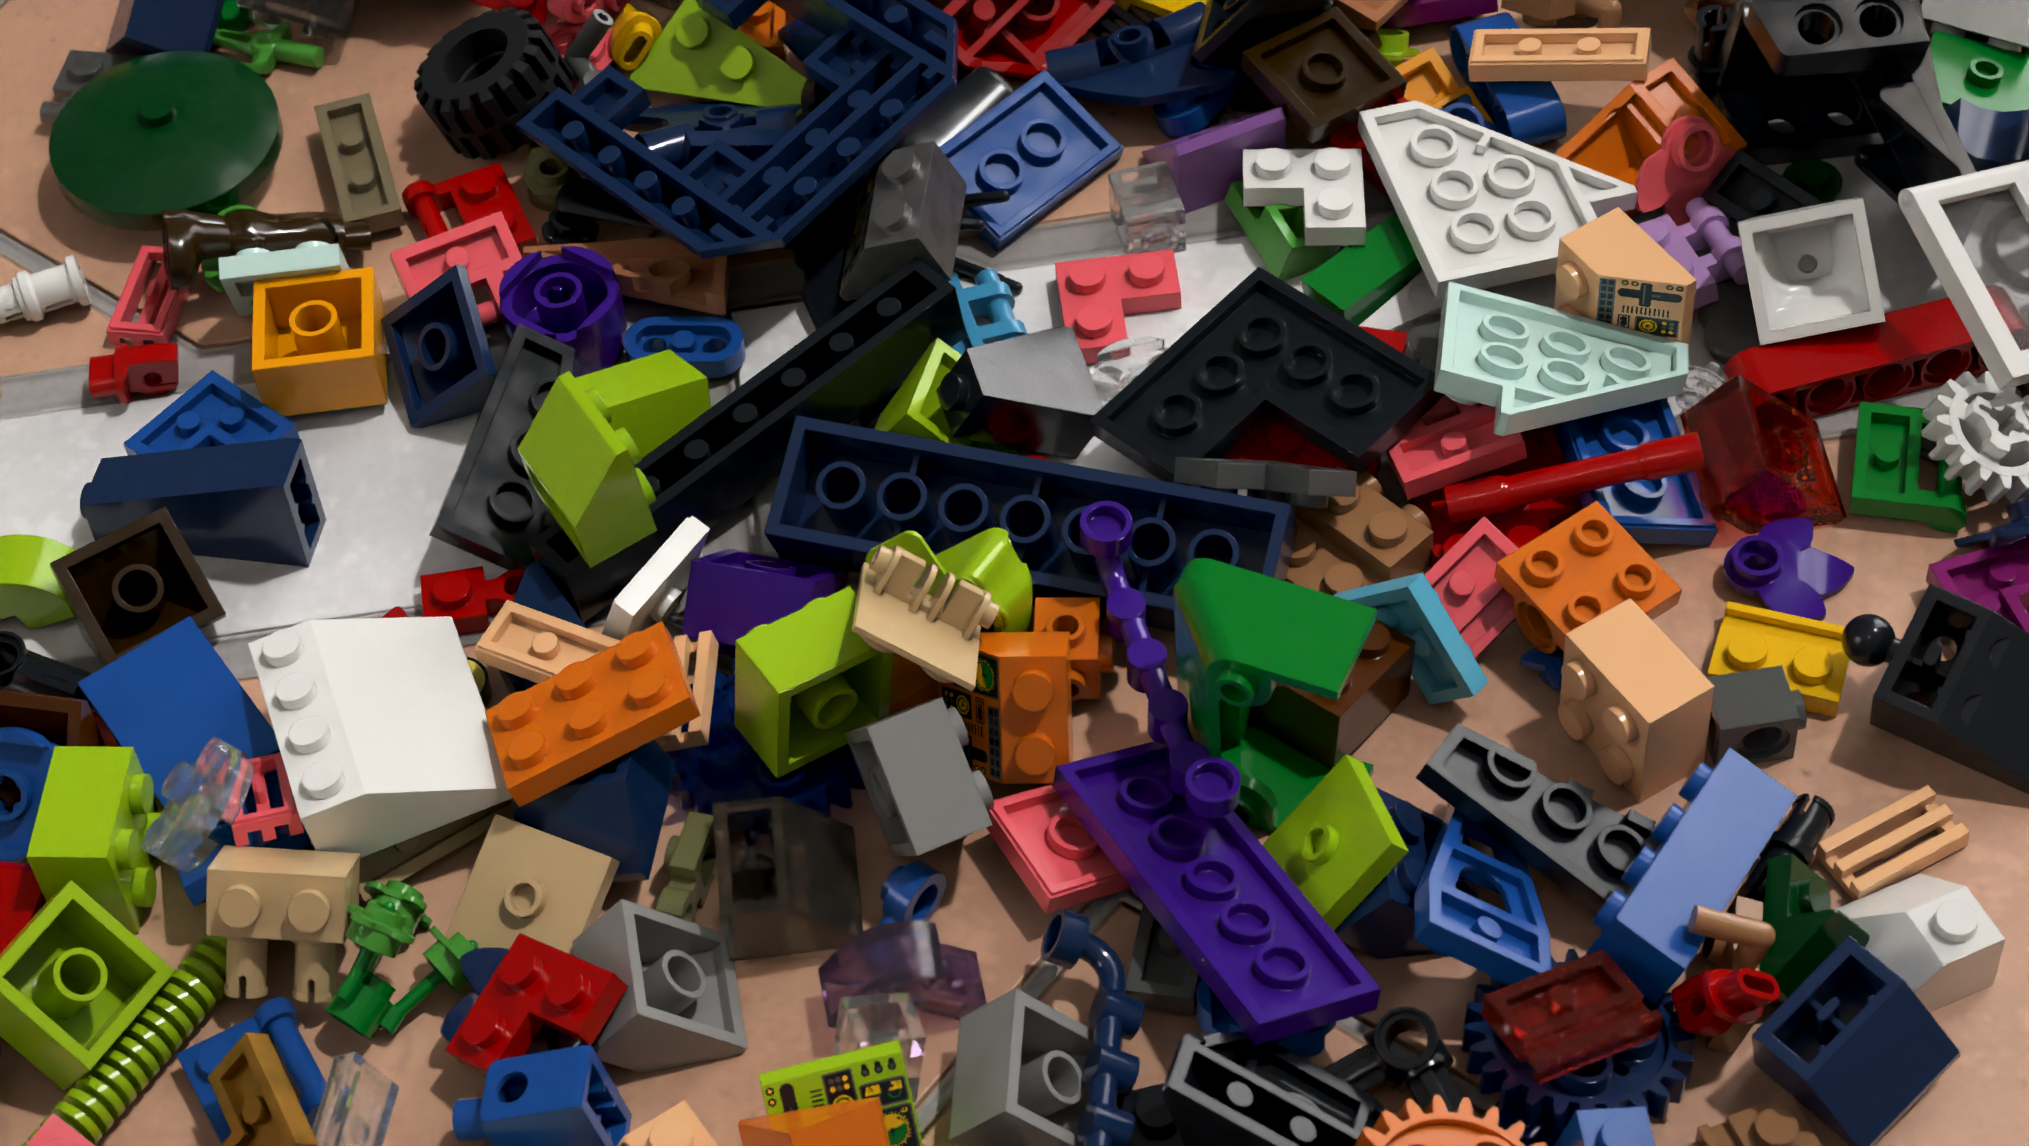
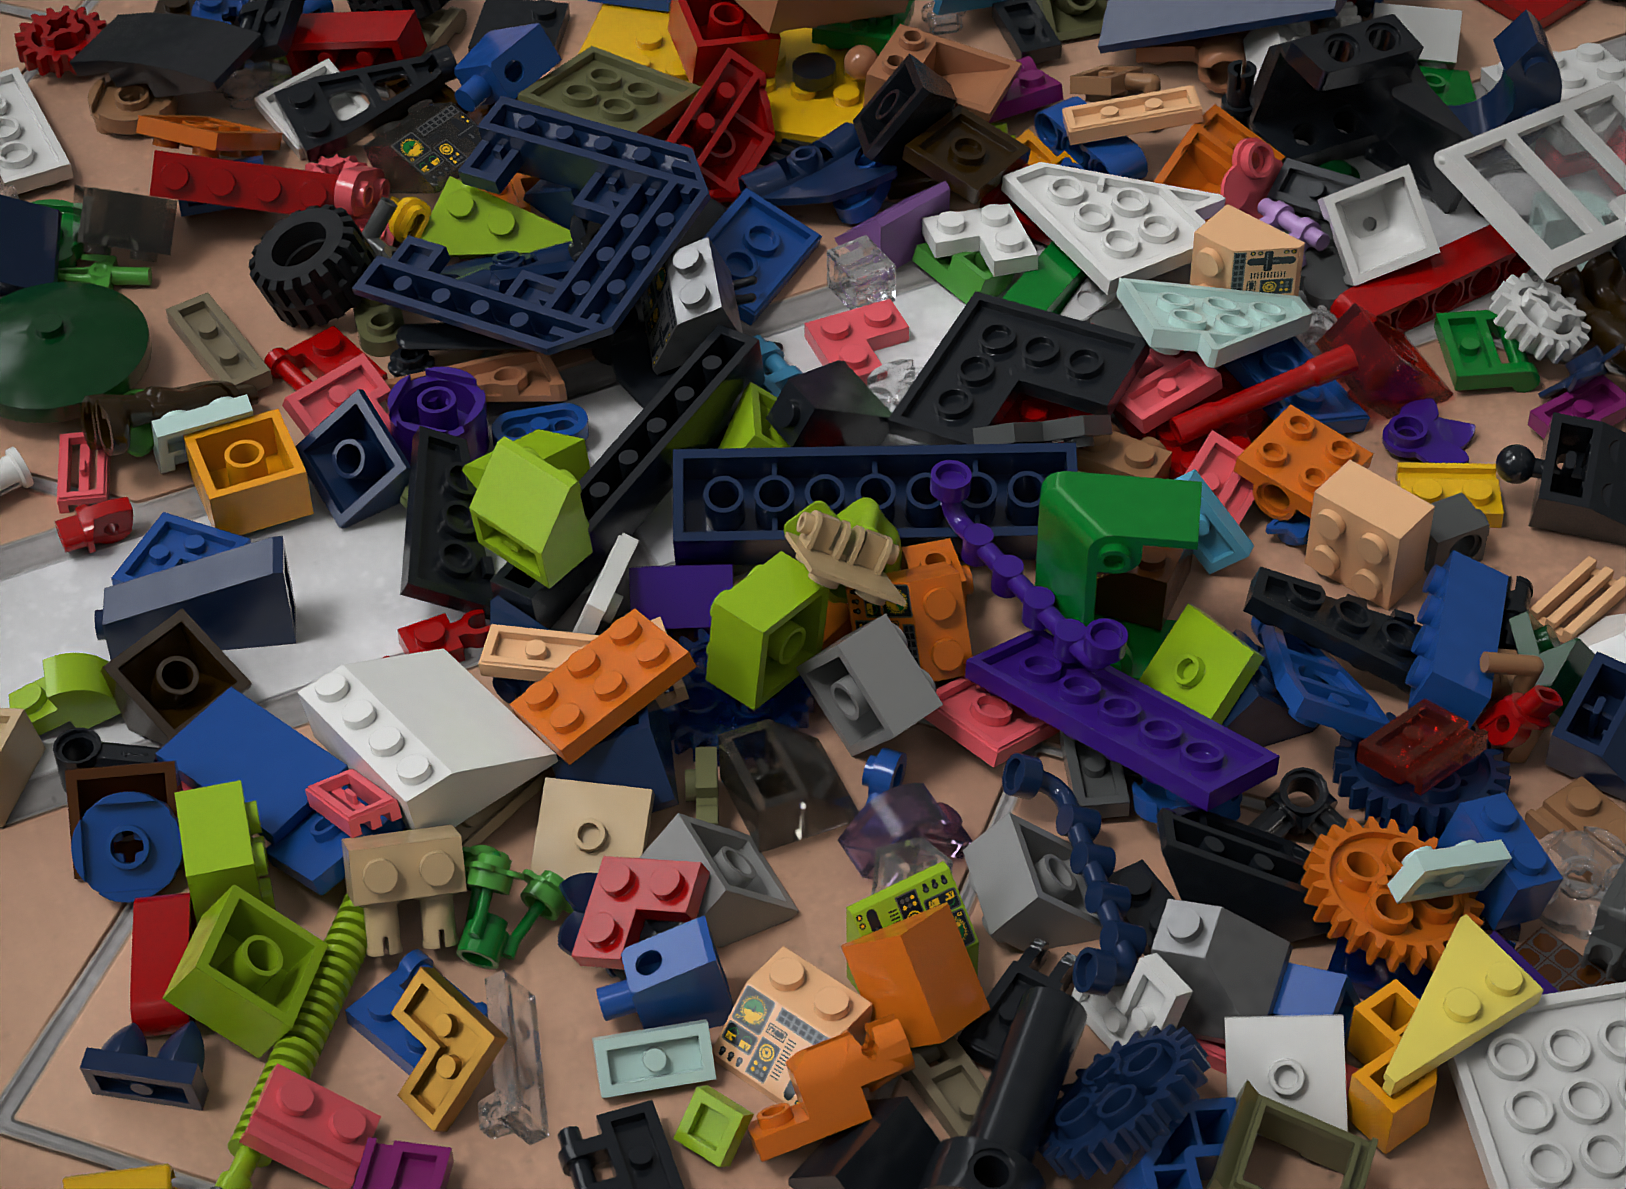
camera: 20 degrees left, 5 degrees down
clear plate [142,737,254,873] -> none

